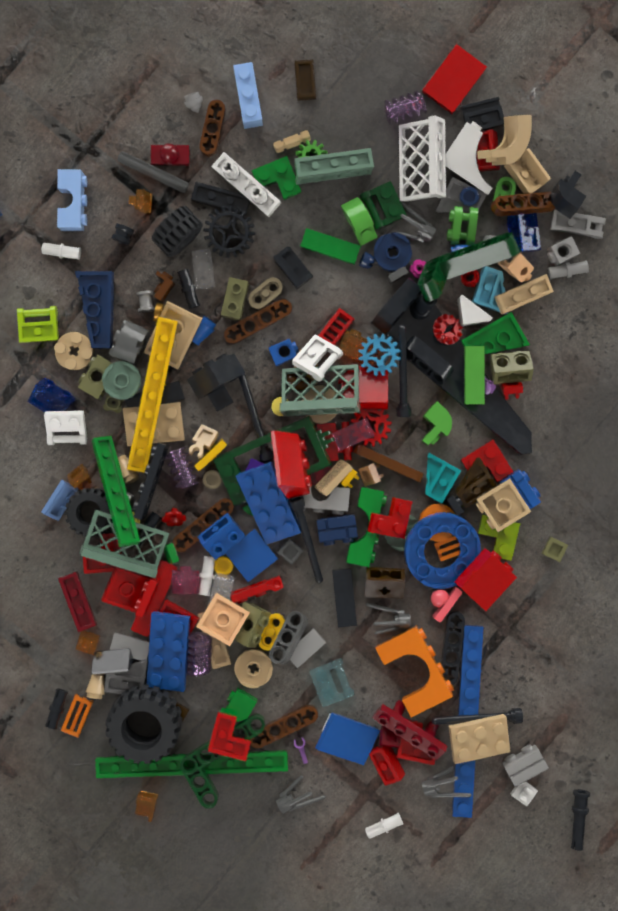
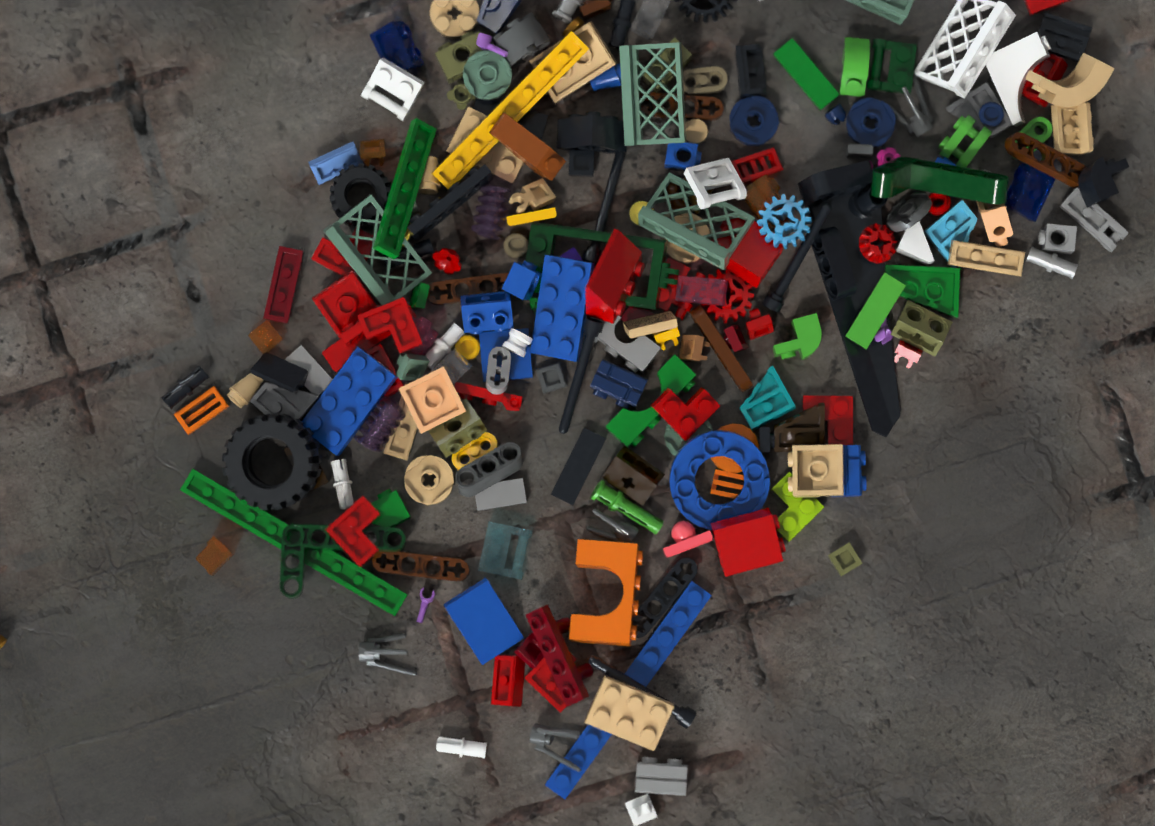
camera: 35 degrees right, 5 degrees down
none -> white axle [330,459,354,510]
none -> red plate [357,297,423,353]
none -> sand green tile [396,353,430,381]
none -> medium lavender hand [476,33,508,57]
none -> light grey beam [486,347,511,395]
none -> dark orange slope [489,113,566,181]
none -> blue brick [502,260,542,300]
none -> white wheel [502,328,533,357]
none -> bright green pin [590,480,664,535]
none -> sand green fence [619,42,686,146]
none -> tan tile [686,119,708,144]
none -> dark red plate [724,325,749,352]
none -> dark blue plate [729,96,779,146]
none -> red tile [746,308,774,340]
none -> dark grey tile [887,191,932,232]

